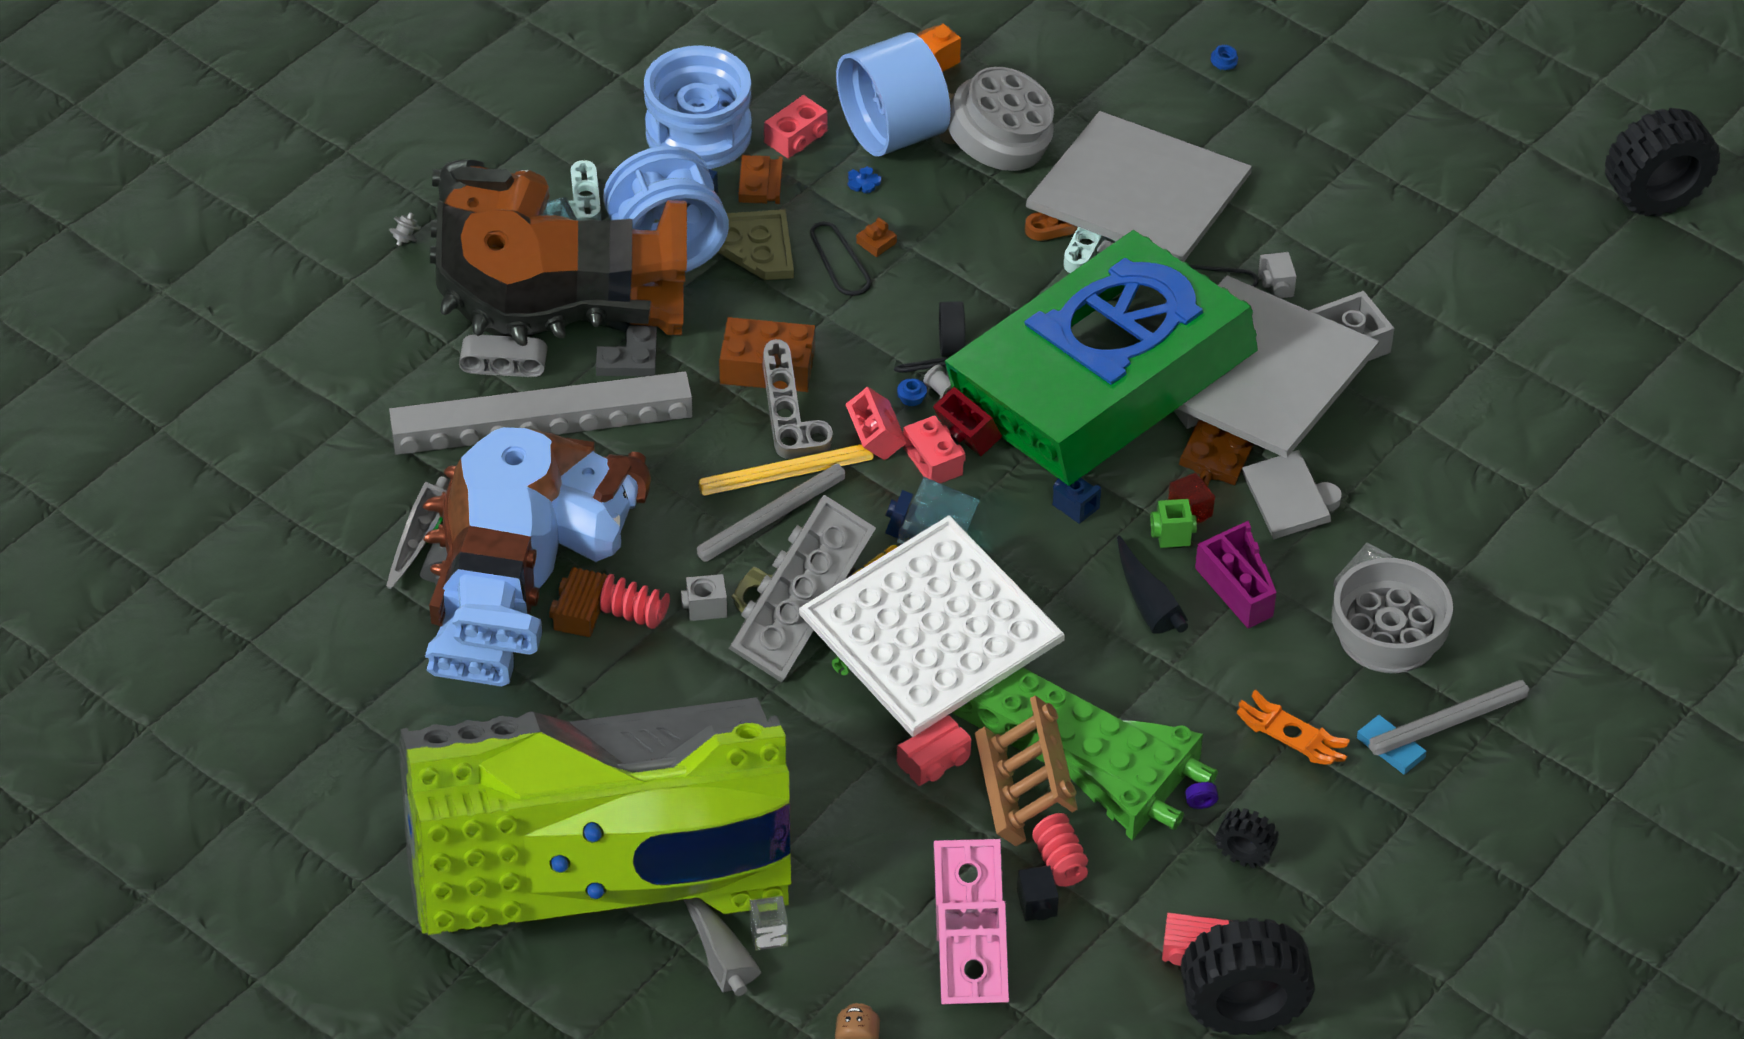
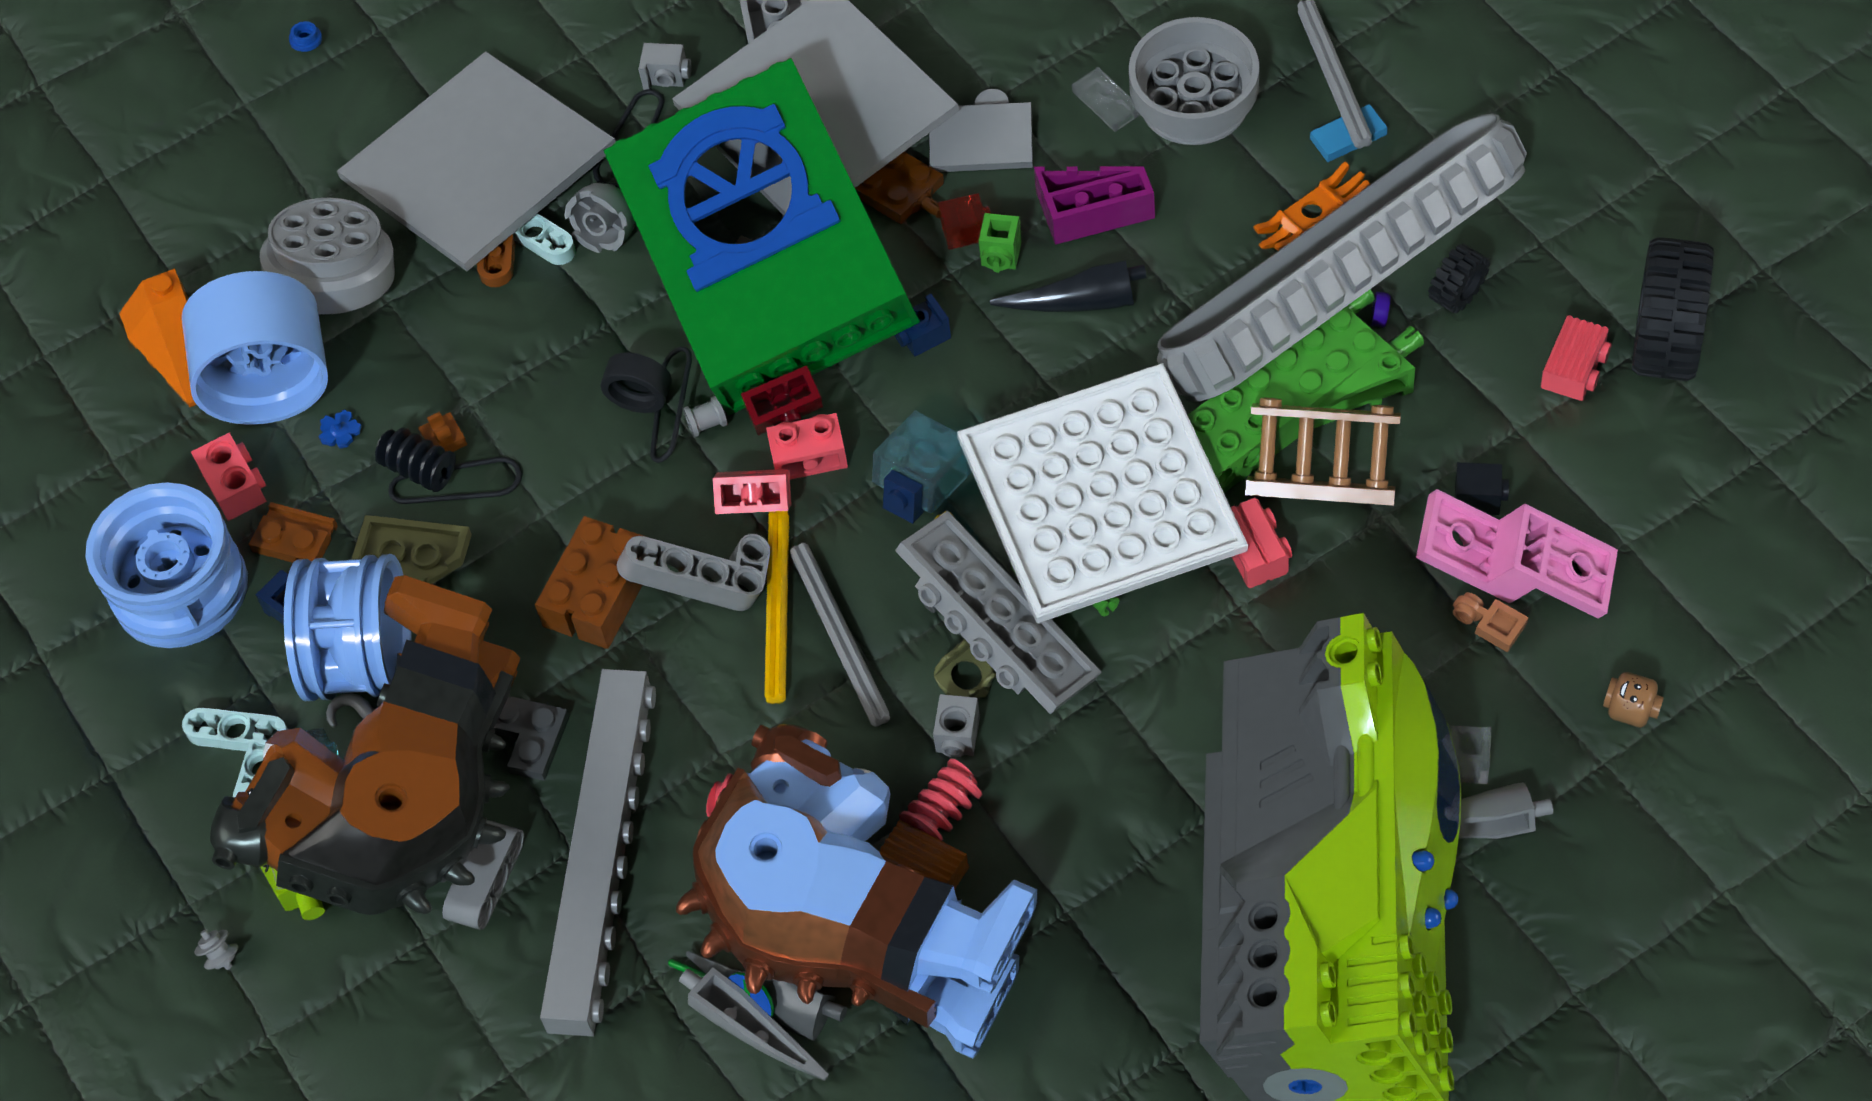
camera: 65 degrees left, 10 degrees up
blue plate [897,379,927,406] -> none
coral piece [1032,813,1088,887] -> none
none -> black piece [375,427,456,492]
none -> light grey piece [1157,113,1527,402]
none -> nougat plate [1453,592,1529,653]

